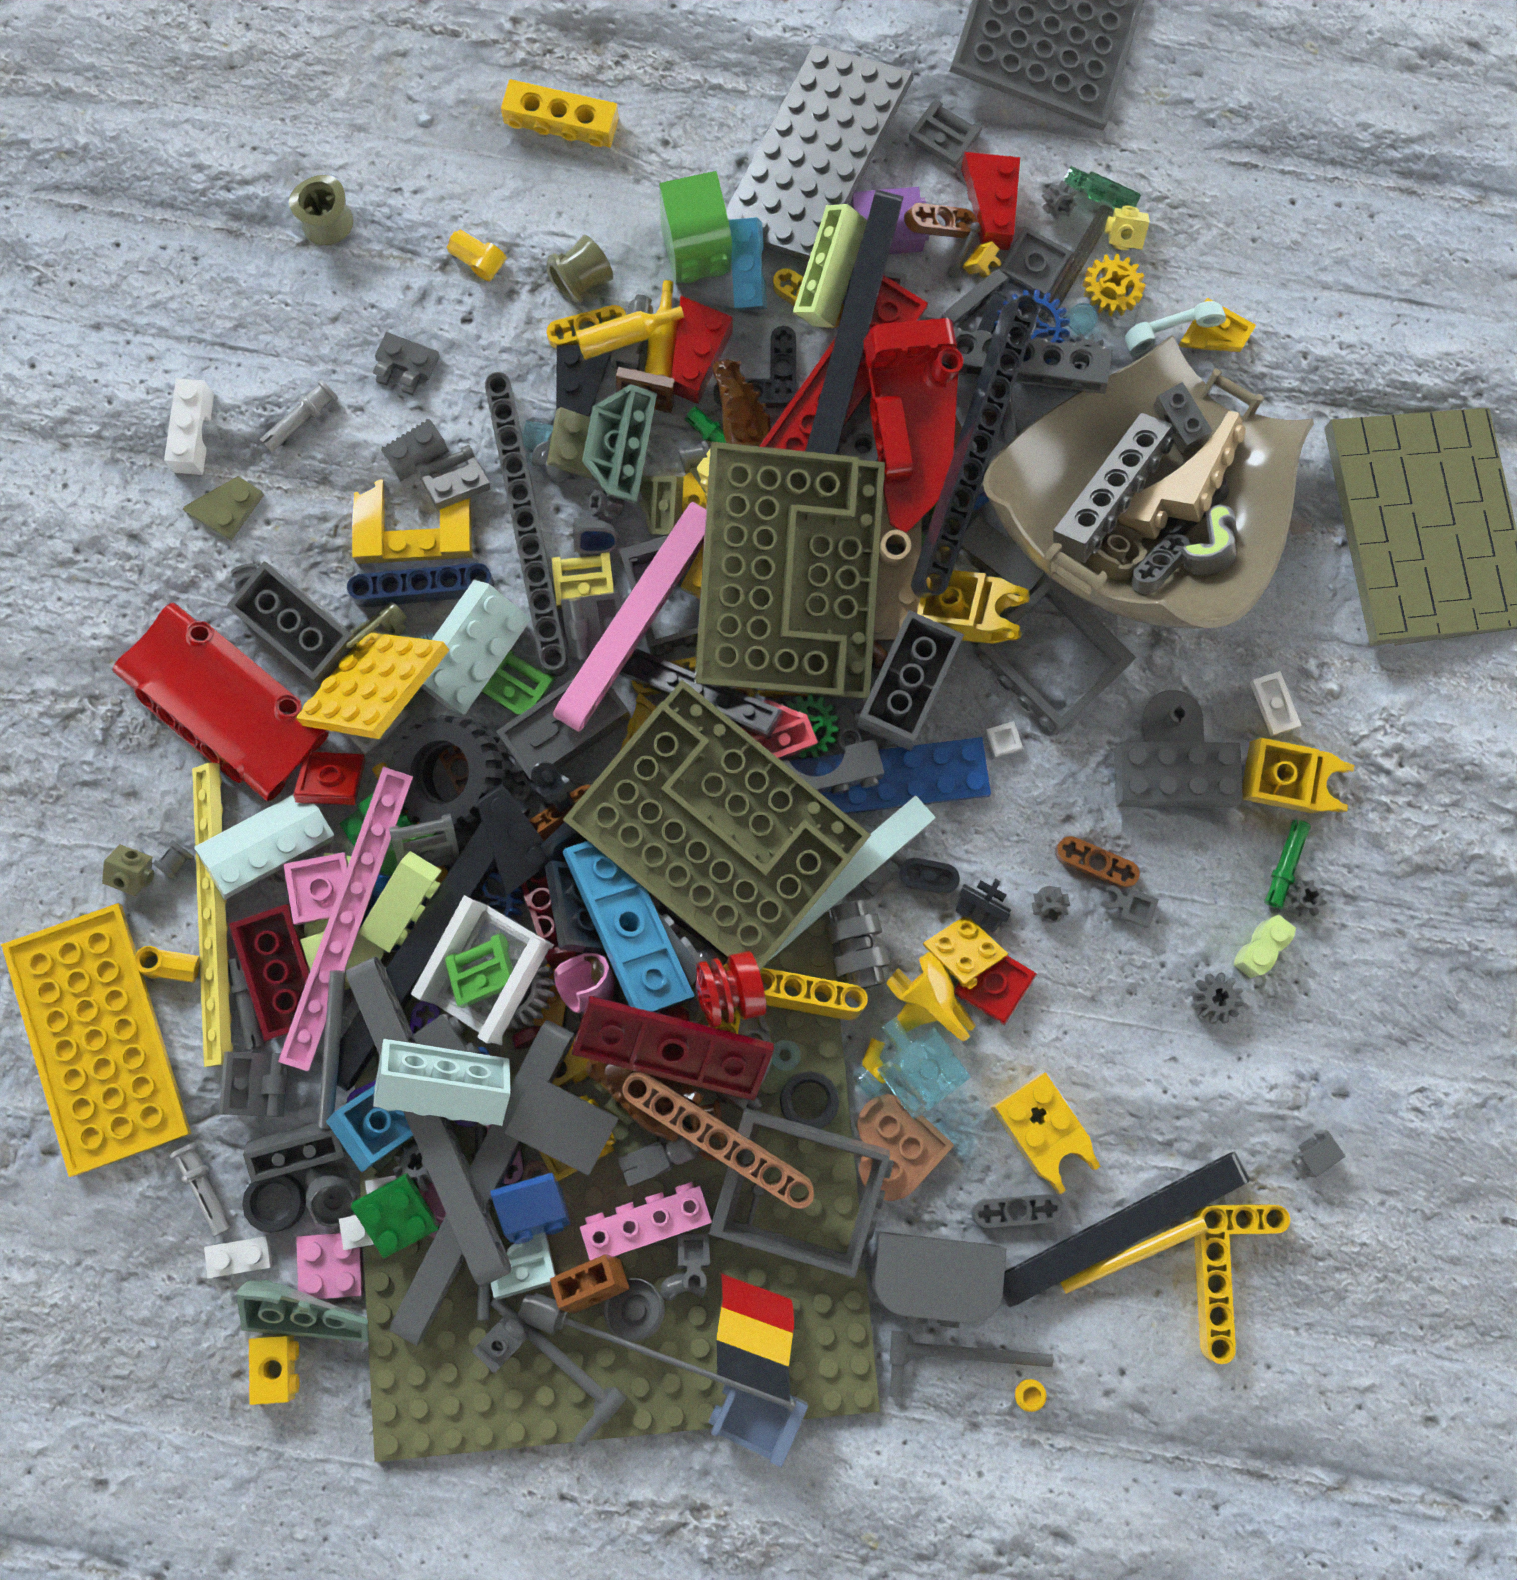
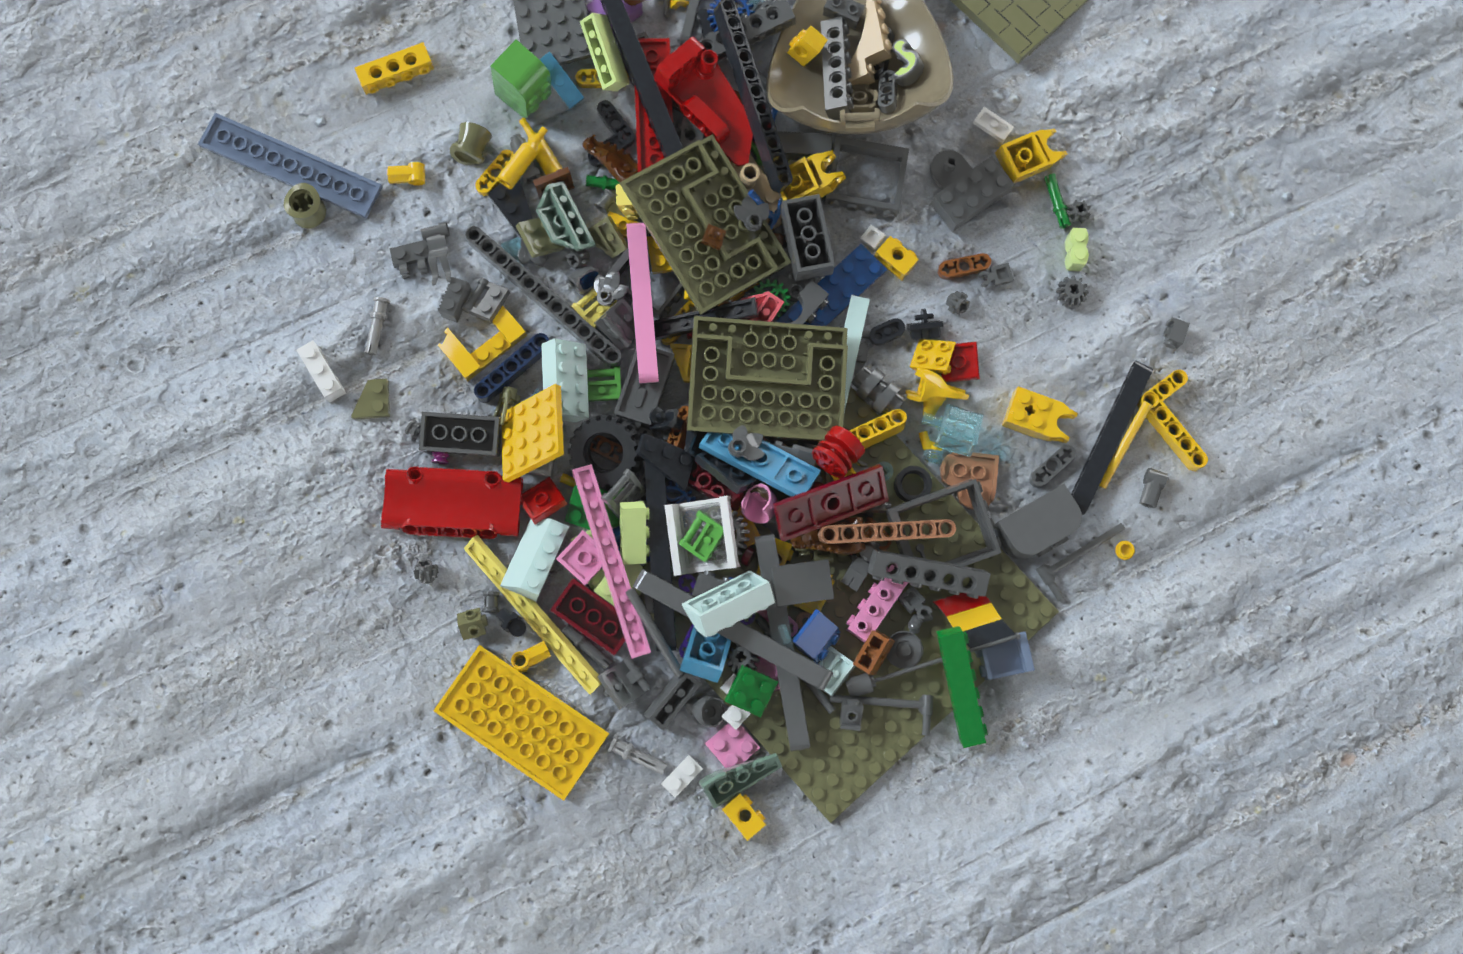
camera: 40 degrees left, 0 degrees up
black tyre [242,1173,306,1233] -> none
red wedge [672,295,733,404] -> none
none -> sand blue plate [198,113,383,219]
none -> dark grey gear [413,559,439,584]
none -> dark grey flag [421,221,451,286]
none -> magenta bush [431,452,450,465]
none -> black hips [496,608,526,637]
none -> dark grey plate [594,270,628,306]
none -> reddish brown tile [701,224,726,250]
none -> dark grey plate [728,425,764,461]
none -> dark grey plate [734,195,769,231]
none -> blue piece [748,189,784,230]
none -> clear light blue tile [778,624,792,645]
none -> yellow brick [787,26,828,67]
none -> dark grey brick [867,549,990,598]
none -> yellow brick [874,236,919,281]
none -> green brick [936,626,988,748]
none -> dark grey piece [1139,468,1168,508]

